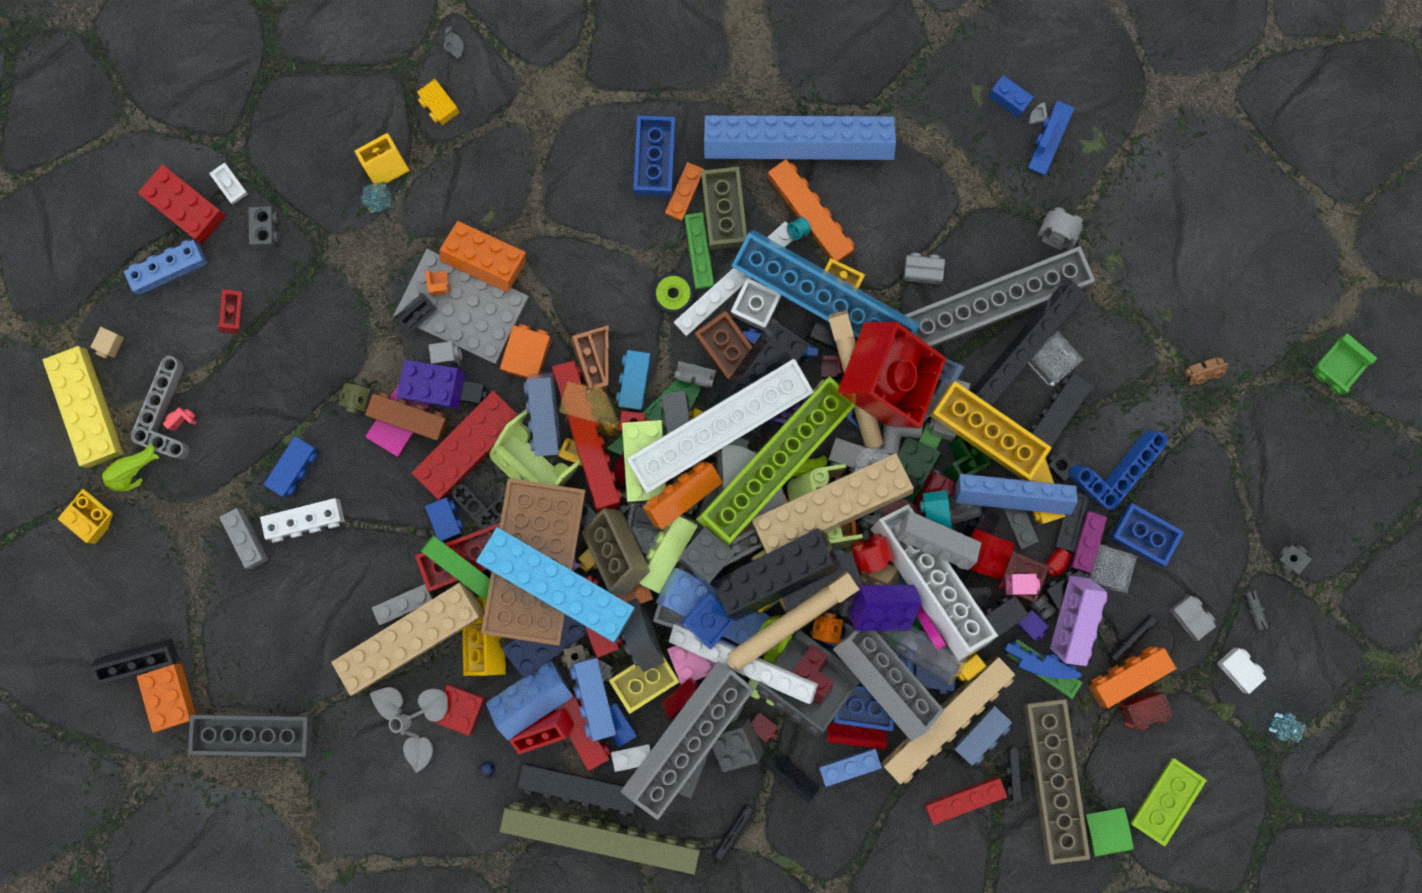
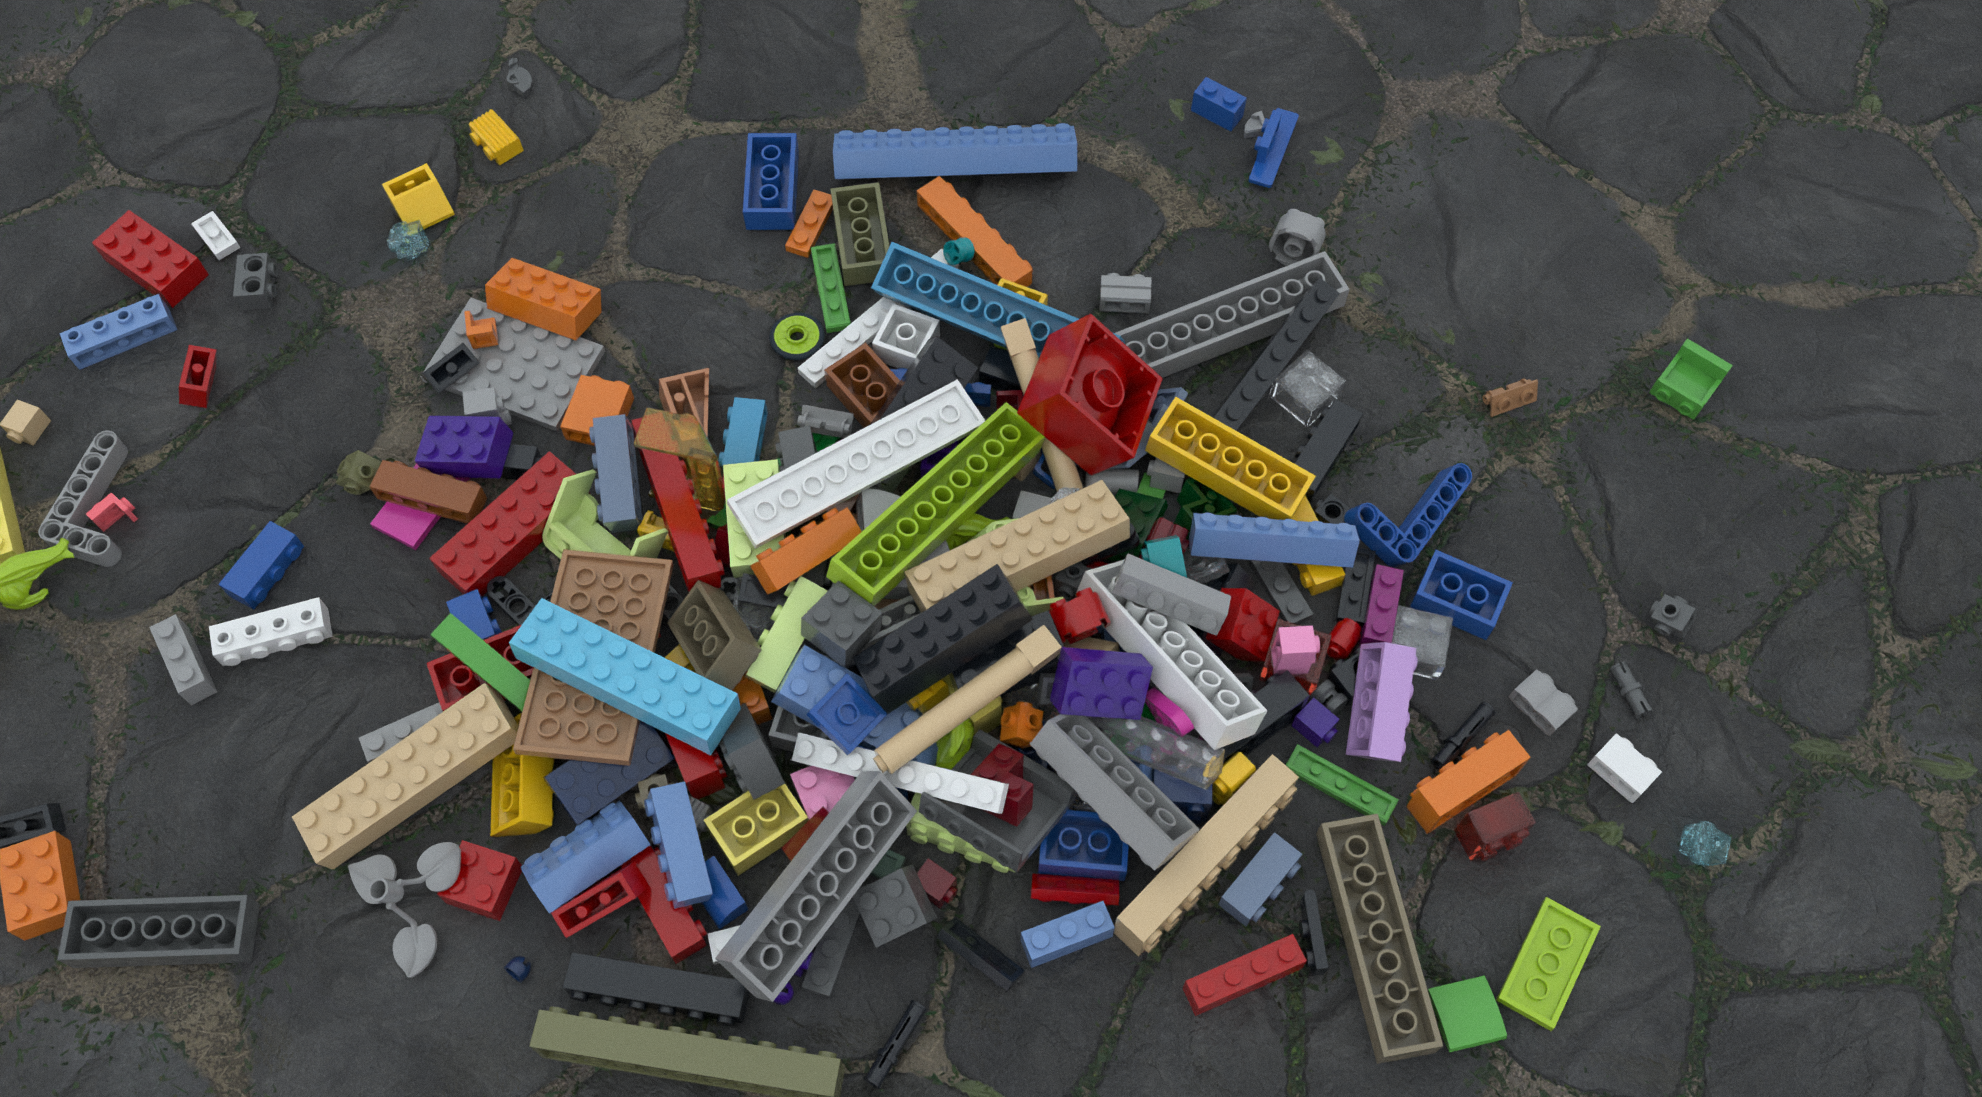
camera: 10 degrees left, 20 degrees down
blue slope [1002,641,1082,679] -> none

